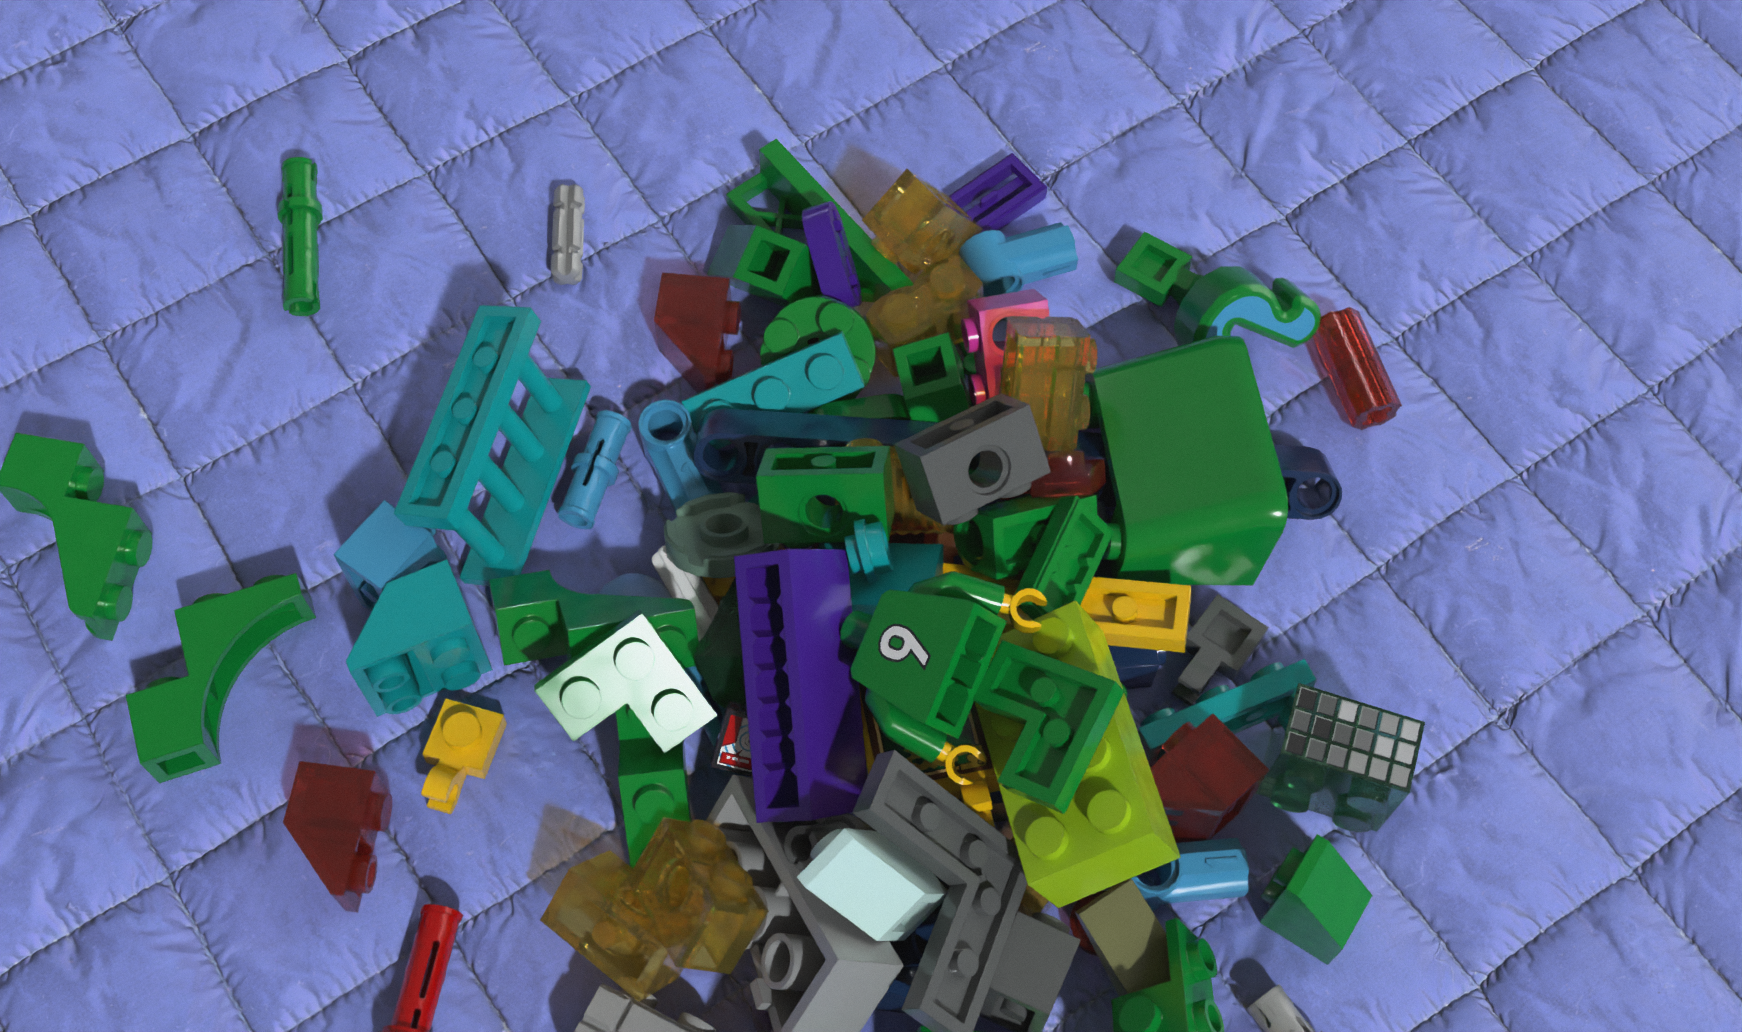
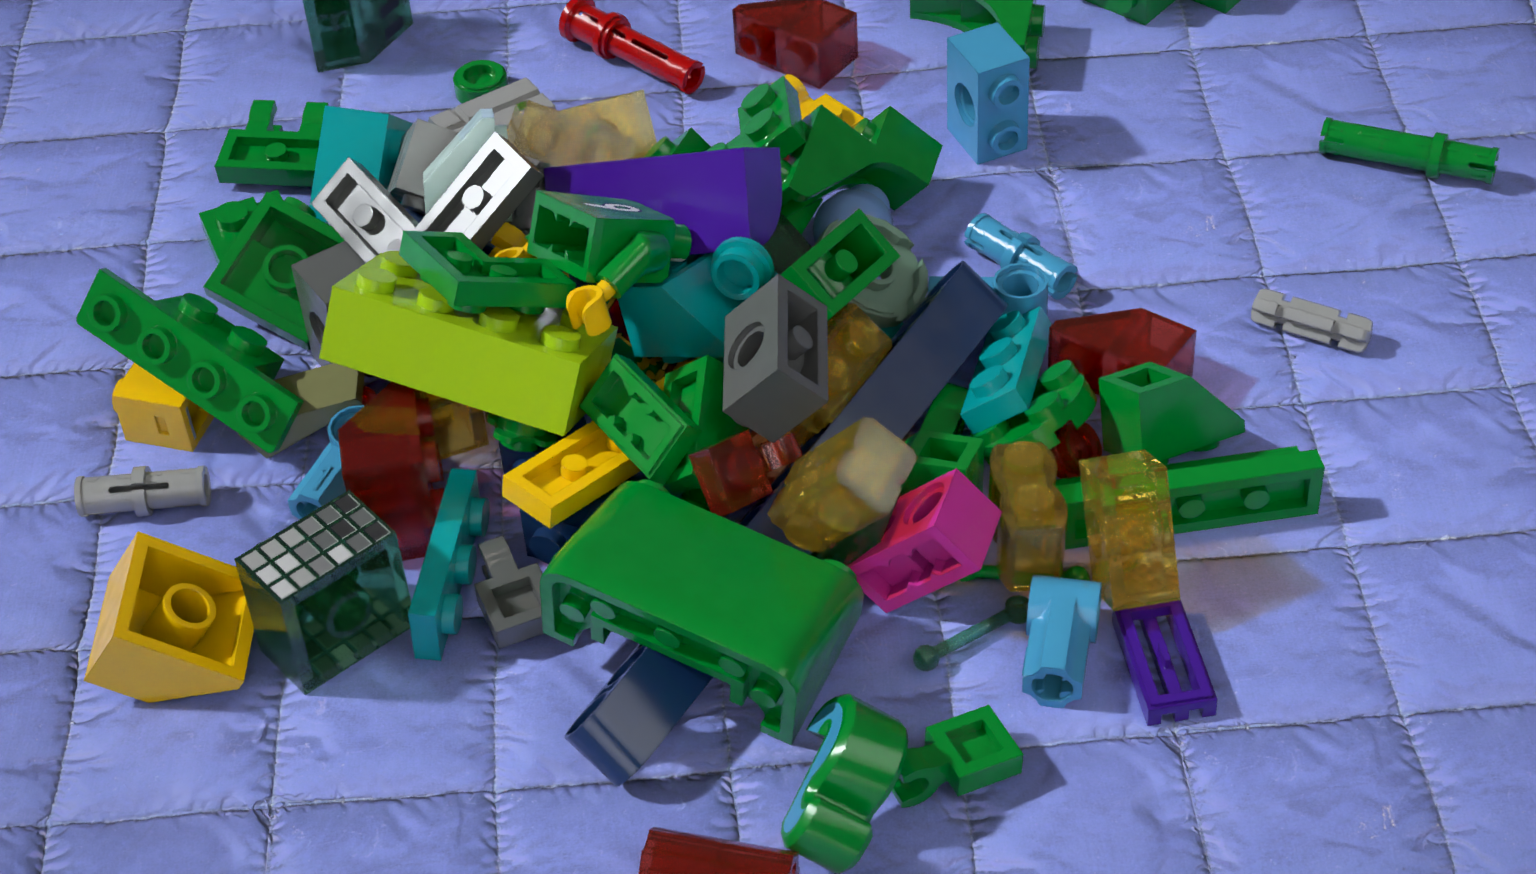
camera: 125 degrees right, 20 degrees down
teal slope [346,559,493,717] -> none
teal fence [393,305,591,586] -> none
dark purple beam [802,201,862,308] -> none
green slope [1260,834,1373,965] -> none
none -> yellow slope [84,531,263,703]

